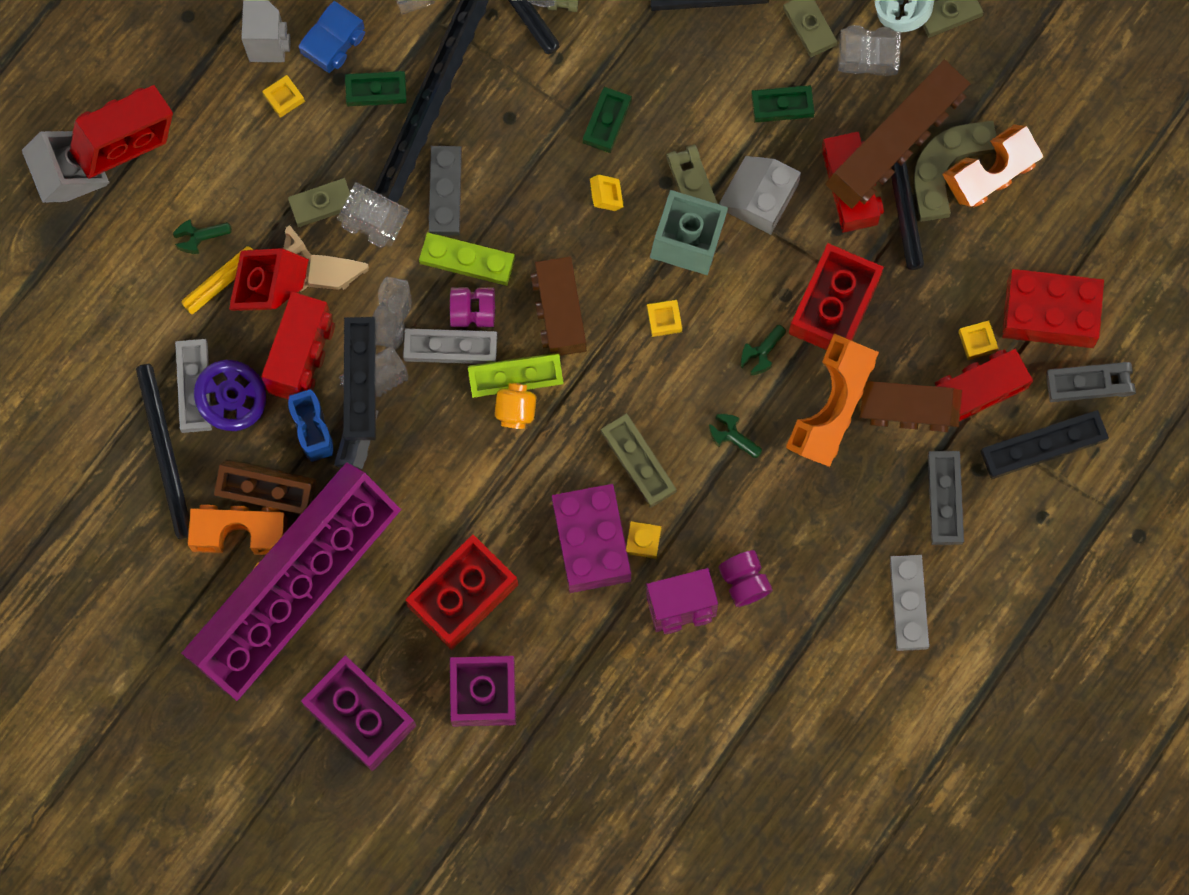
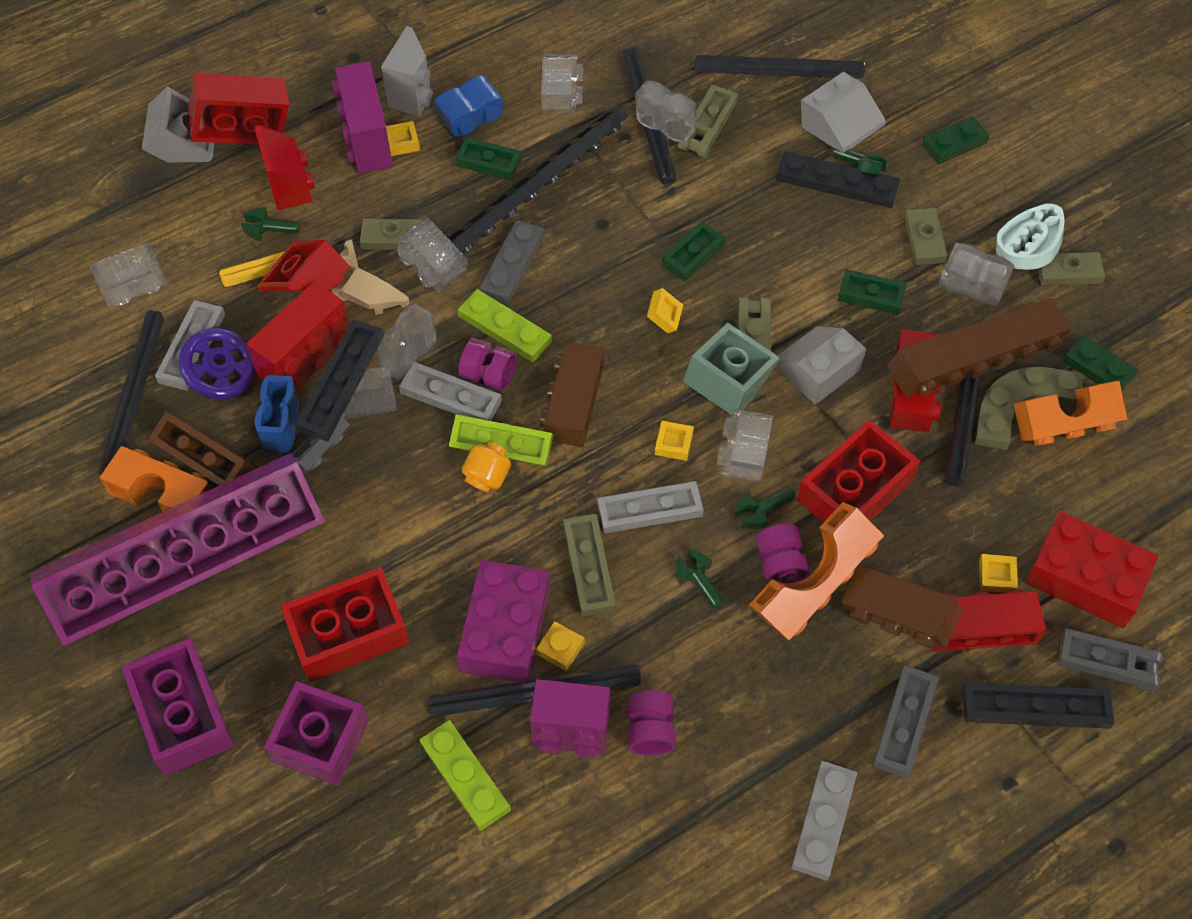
camera: 20 degrees right, 15 degrees down
none -> clear brick [90,242,167,308]
none -> red slope [254,125,315,210]
none -> magenta brick [332,61,393,174]
none -> lime plate [419,720,511,832]
none -> black axle [428,664,641,717]
none -> light grey plate [597,481,704,534]
none -> clear brick [717,409,773,483]
none -> magenta wheel [756,524,810,584]
none -> dark green plate [1063,335,1138,391]

